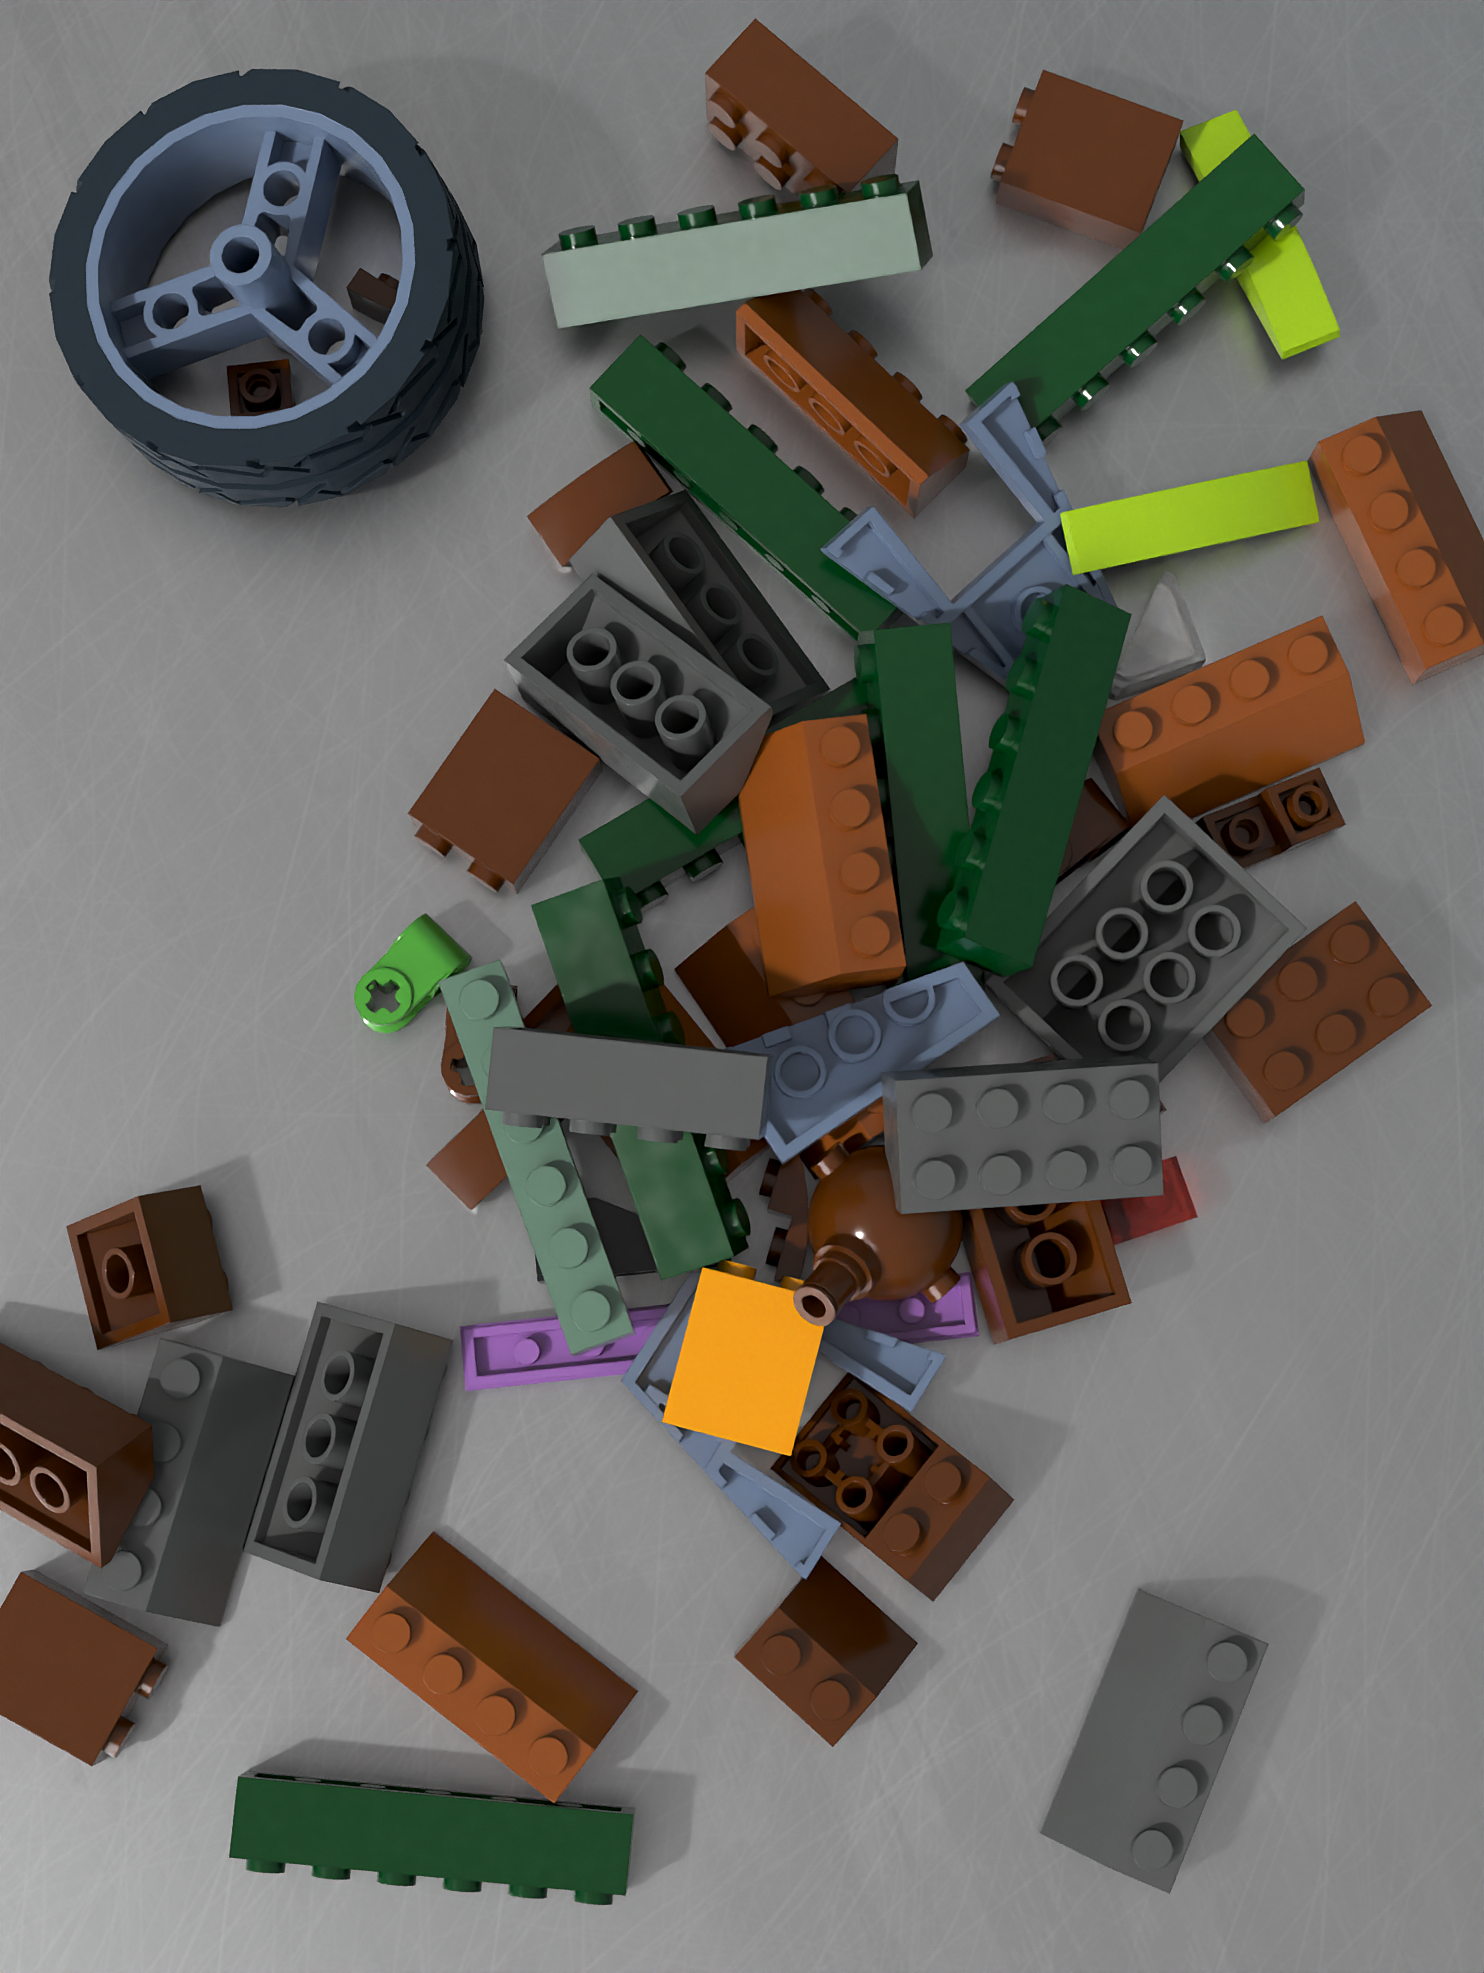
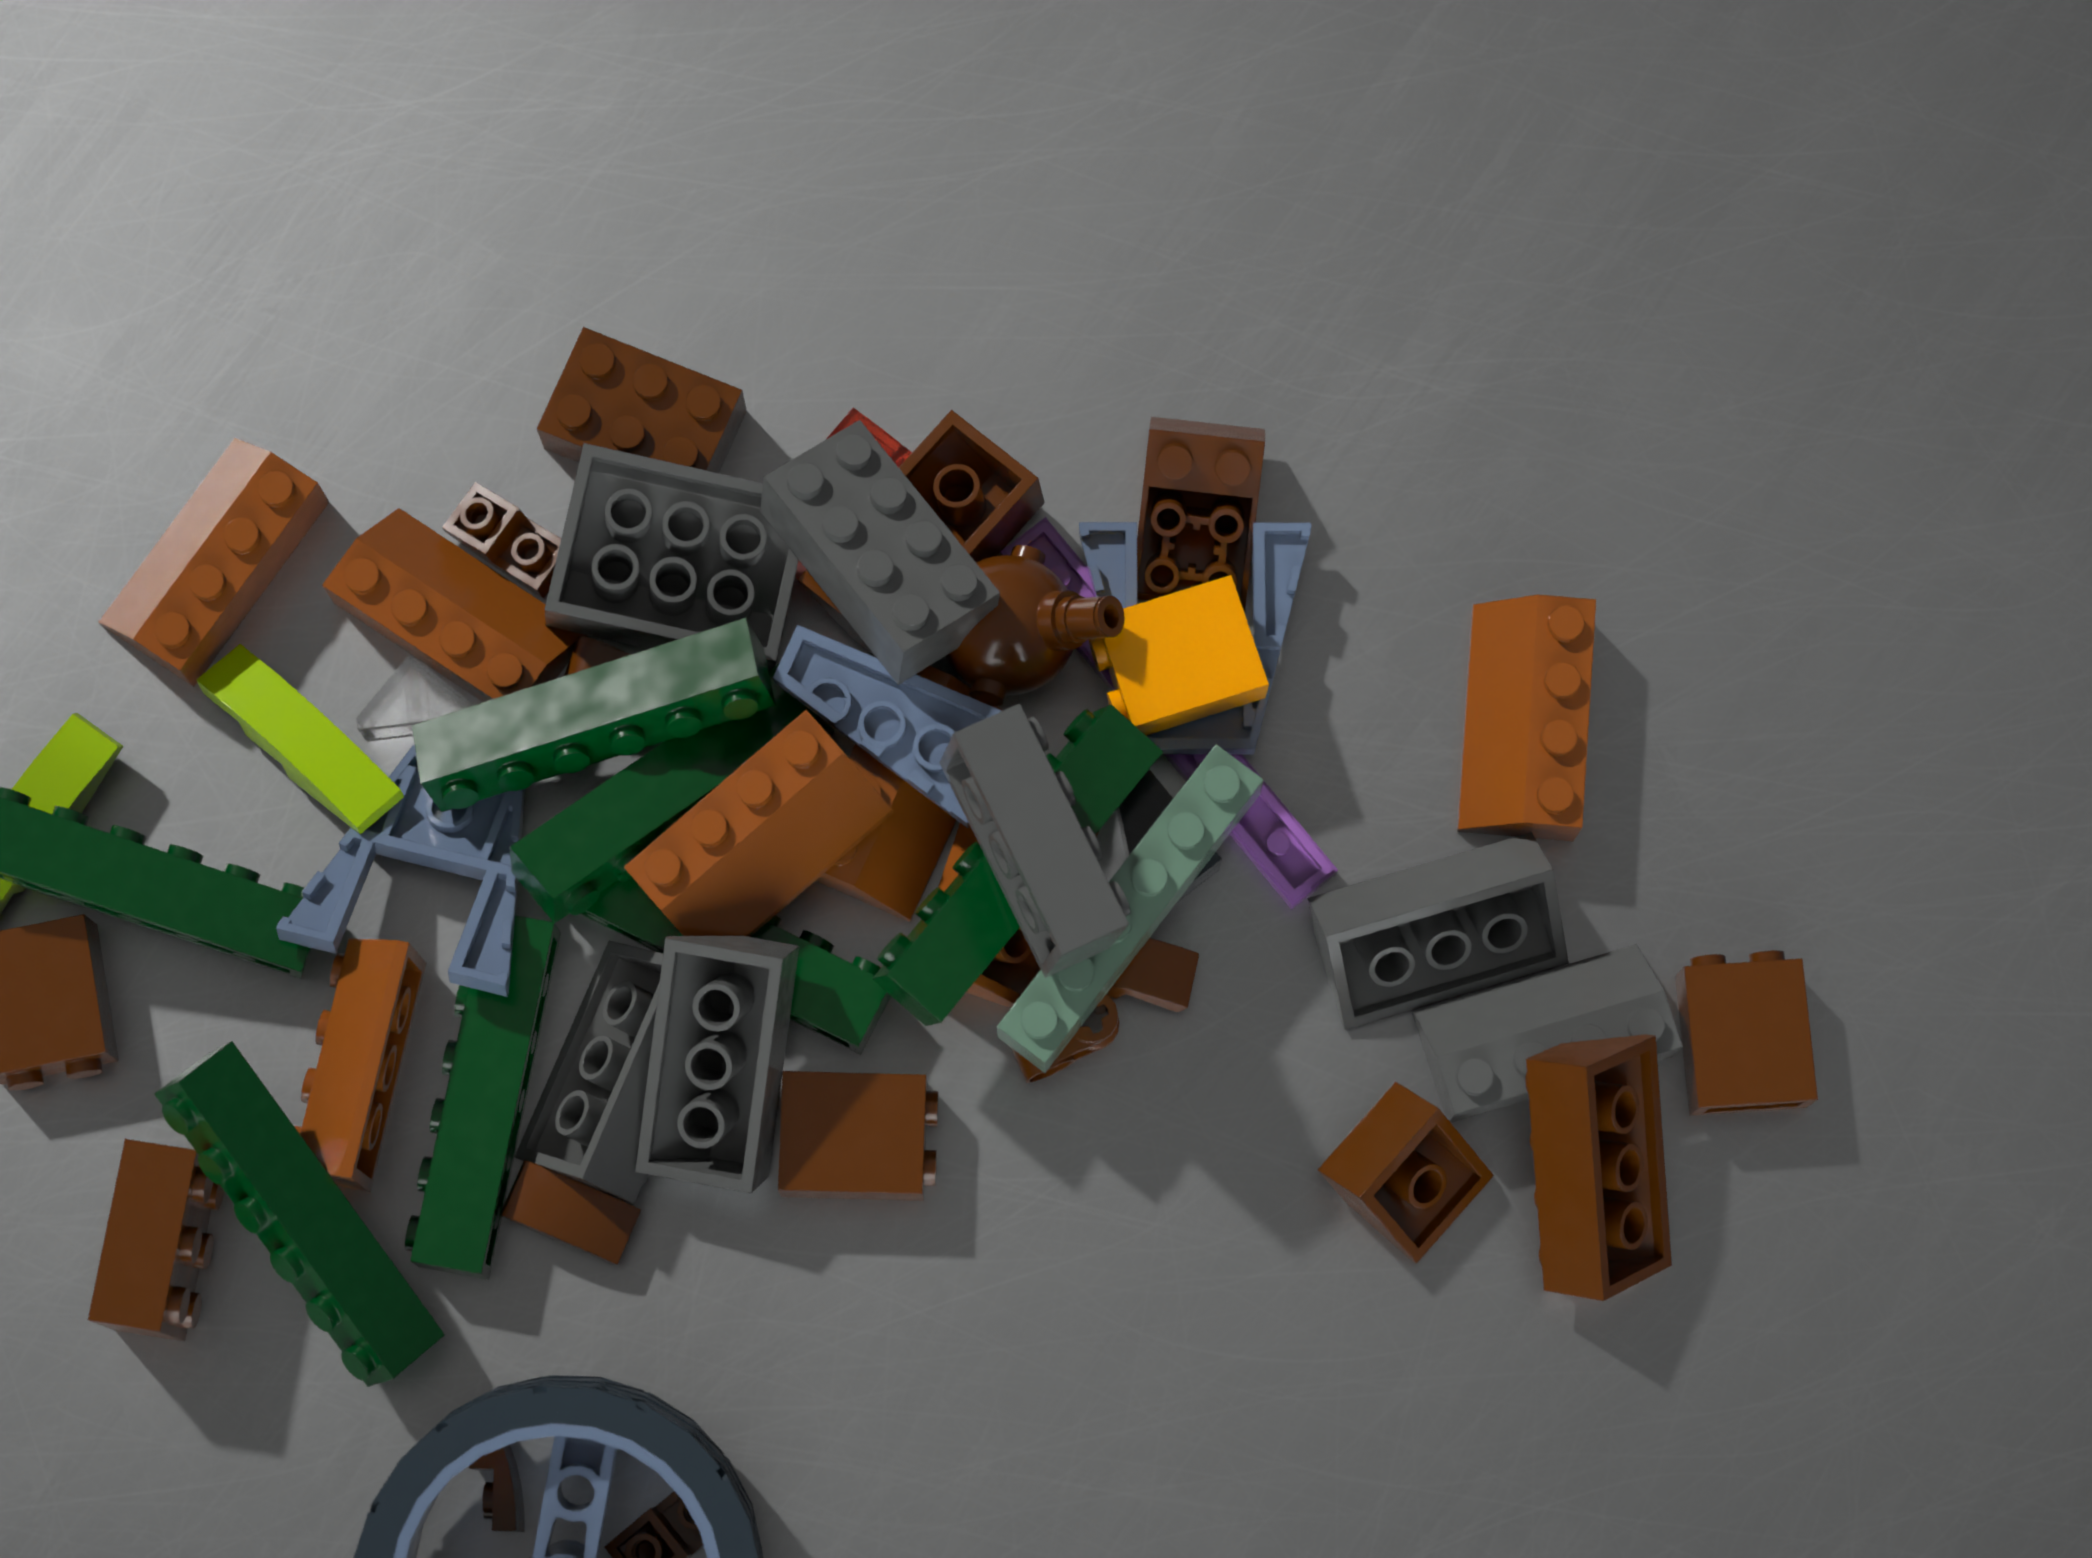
camera: 125 degrees left, 5 degrees down
dark green brick [229,1771,635,1905] -> none
bright green piece [354,913,473,1034] -> none
reddish brown slope [734,1556,918,1747] -> none
reddish brown slope [759,1154,809,1283] -> none
dark grey slope [1040,1588,1269,1894] -> none

